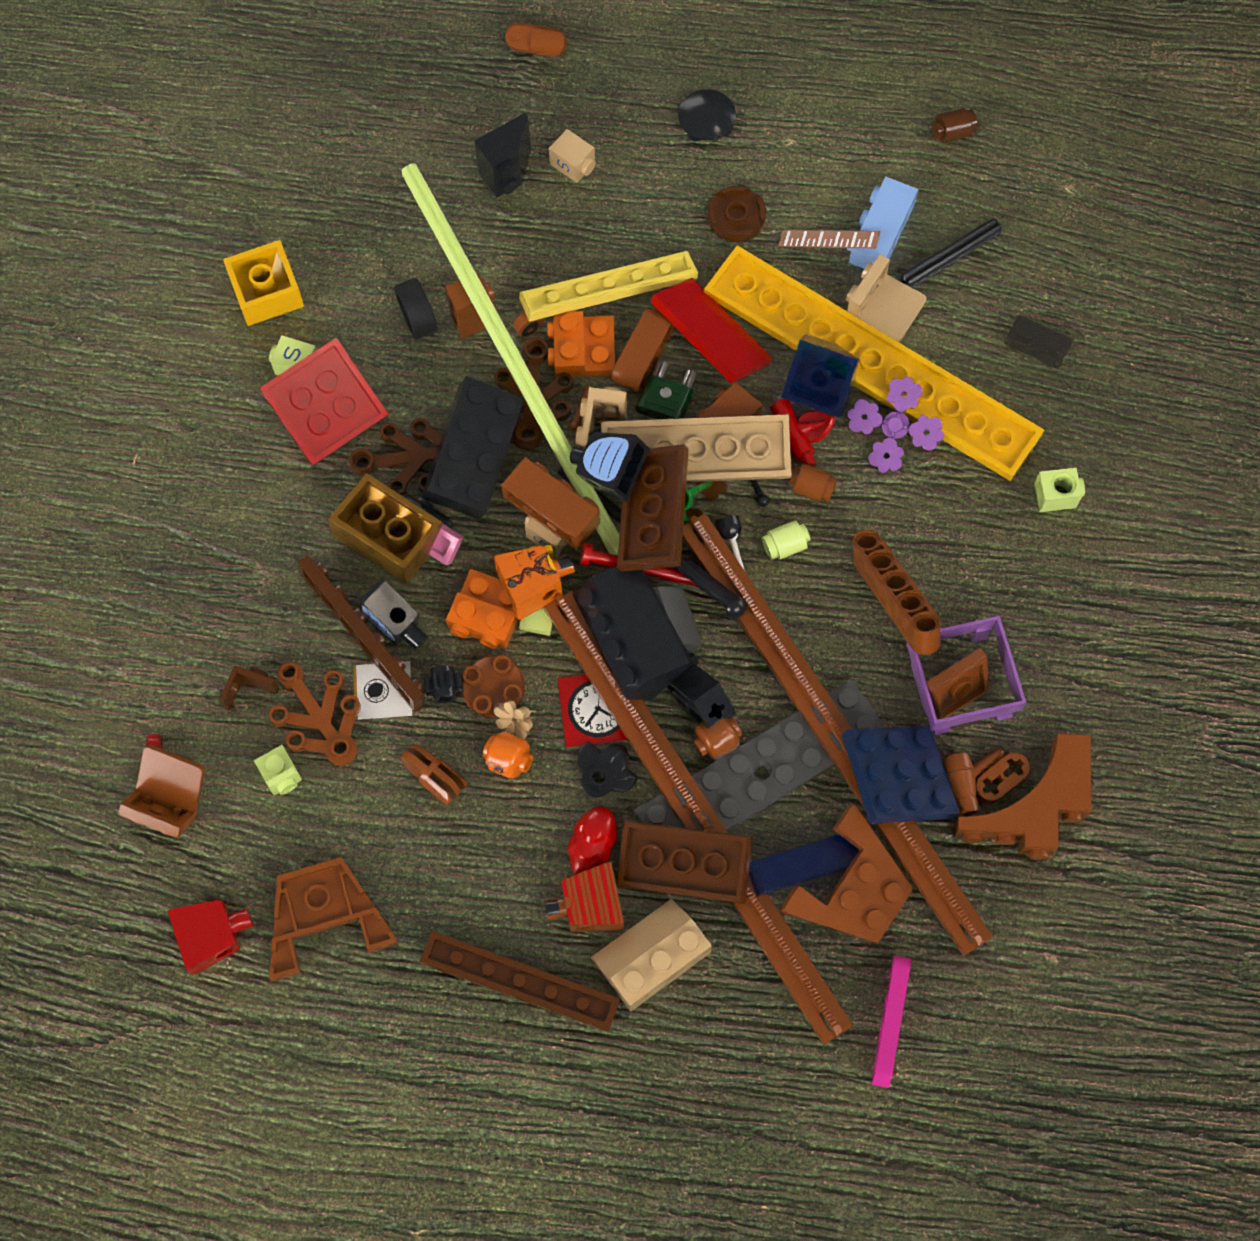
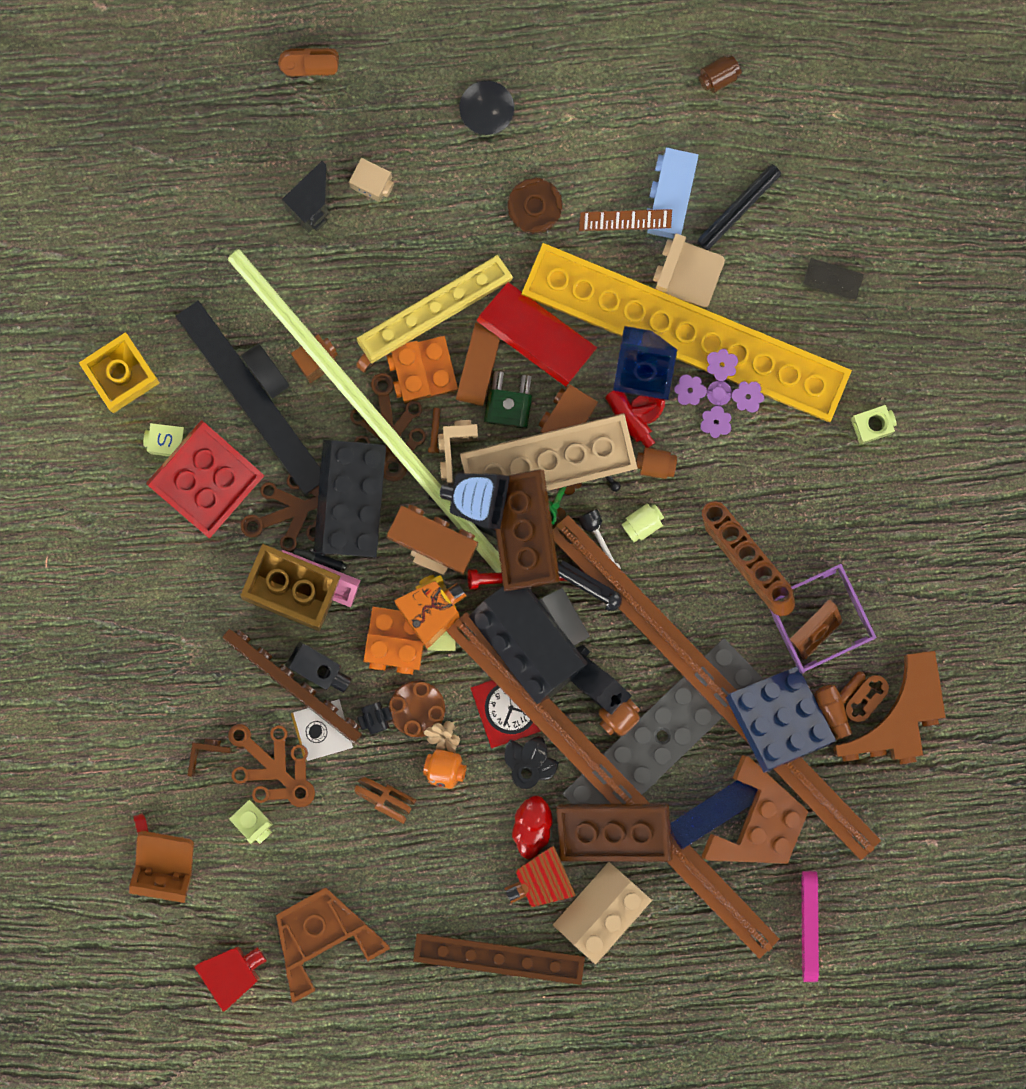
camera: 15 degrees left, 15 degrees up
none -> black tile [176,300,321,496]

